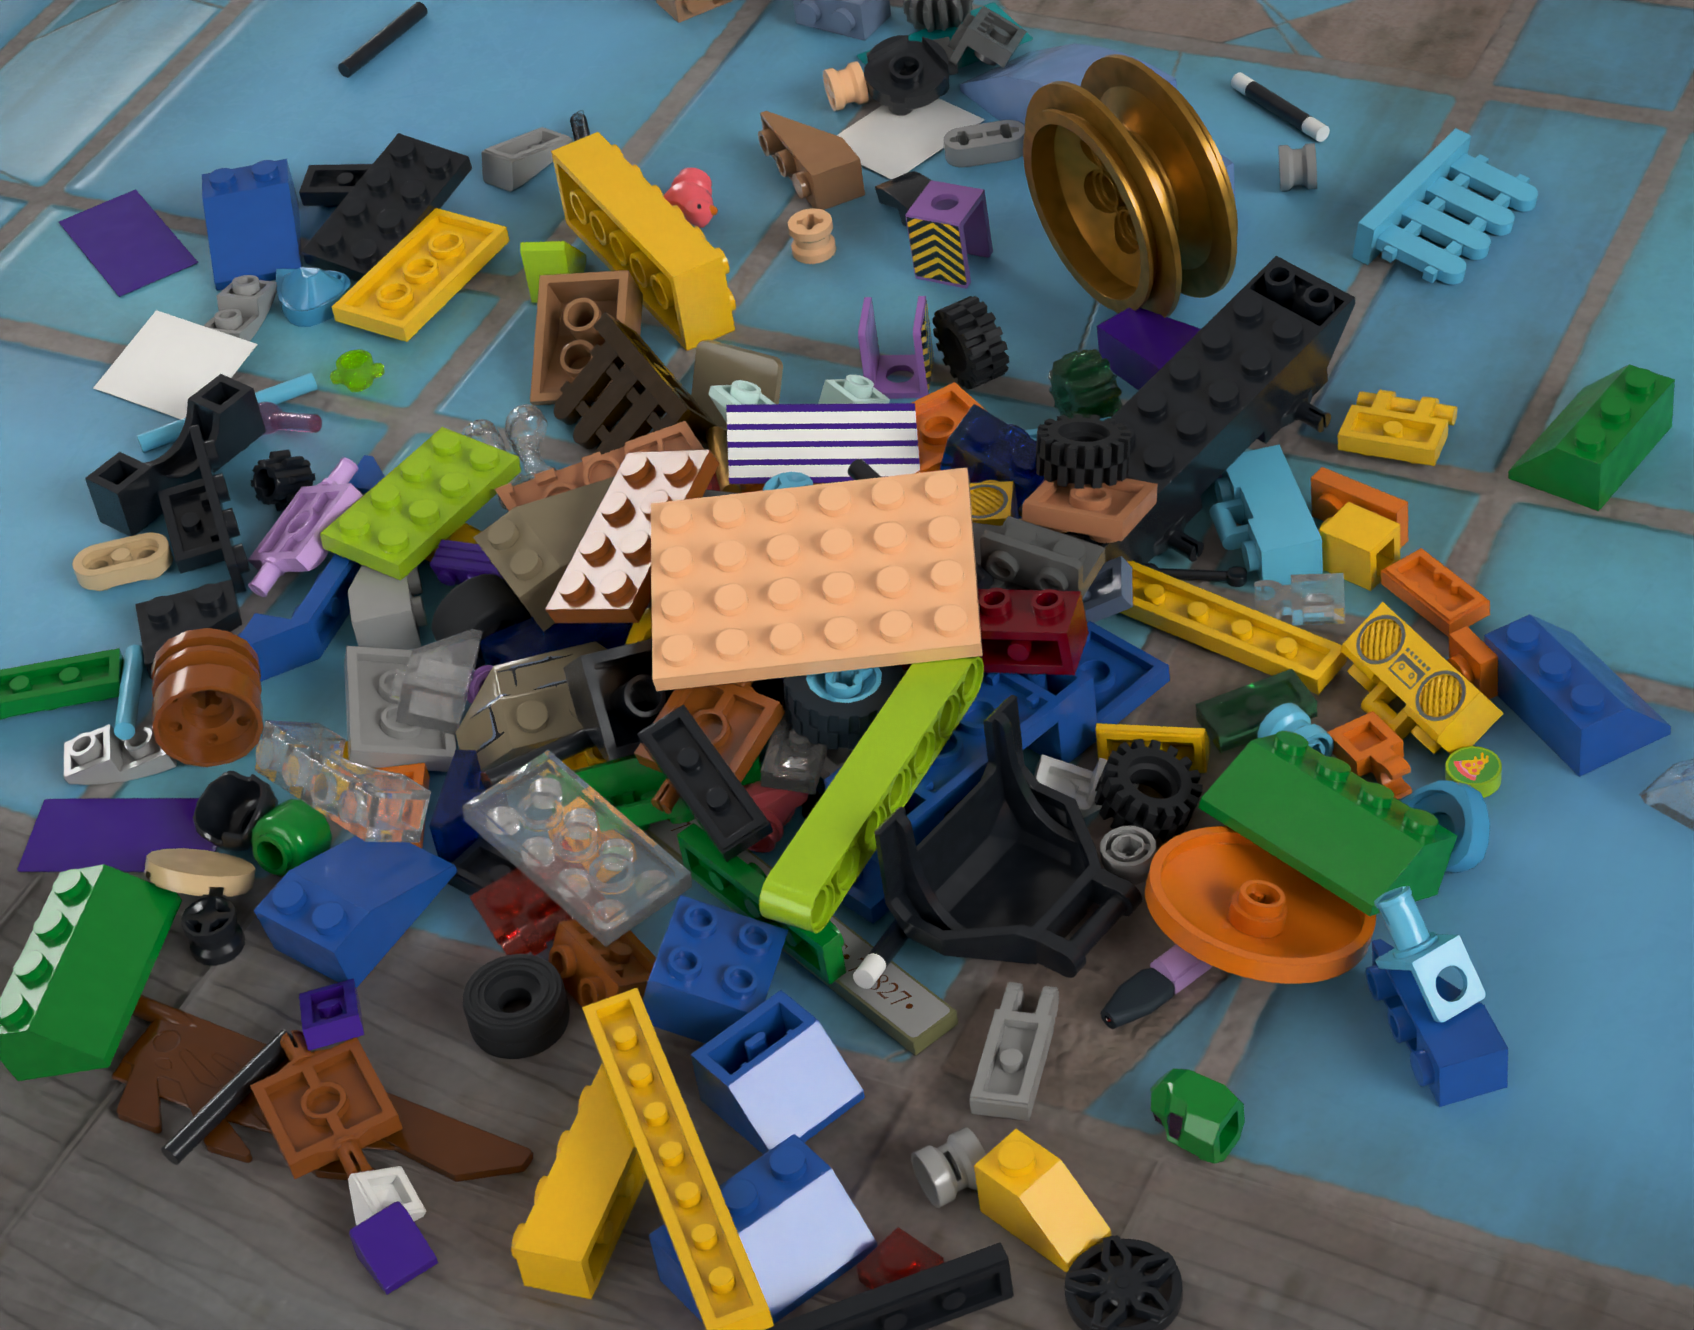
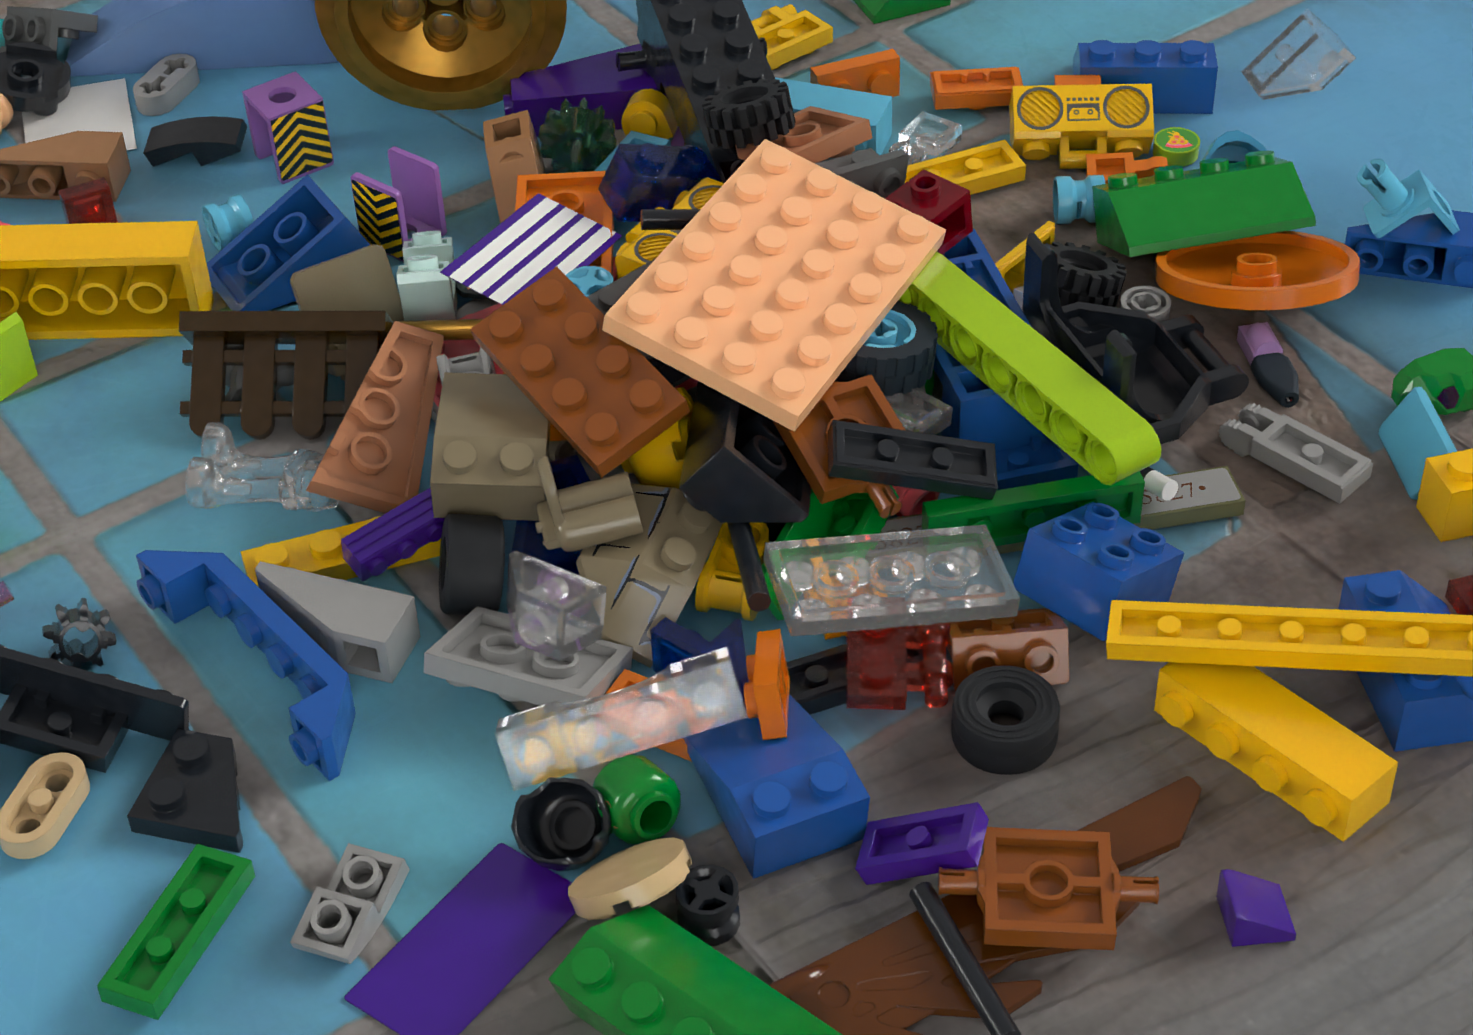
camera: 65 degrees left, 0 degrees up
medium azure bar [114,645,144,740] -> none
dark orange wheel [151,628,264,767] -> none
lavender plate [248,457,363,597] -> none
lime plate [320,427,521,581] -> none
white slope [348,1166,426,1225] -> none
medium nougat slope [530,270,643,405] -> none
slope [690,990,865,1155] -> none
light nougat wheel [788,208,837,264] -> none
light grey wheel [911,1127,986,1208] -> none
black tyre [932,296,1009,390] -> none
clear green plate [1195,669,1318,753] -> none
yellow brick [1318,502,1400,591] -> none
none -> clear red plate [58,177,118,224]
none -> medium azure wheel [202,194,254,251]
none -> blue slope [207,174,371,311]
none -> medium nougat slope [483,110,545,223]
none -> dark tan piece [535,456,644,552]
none -> orange plate [744,629,790,740]
none -> medium azure slope [1378,387,1457,500]

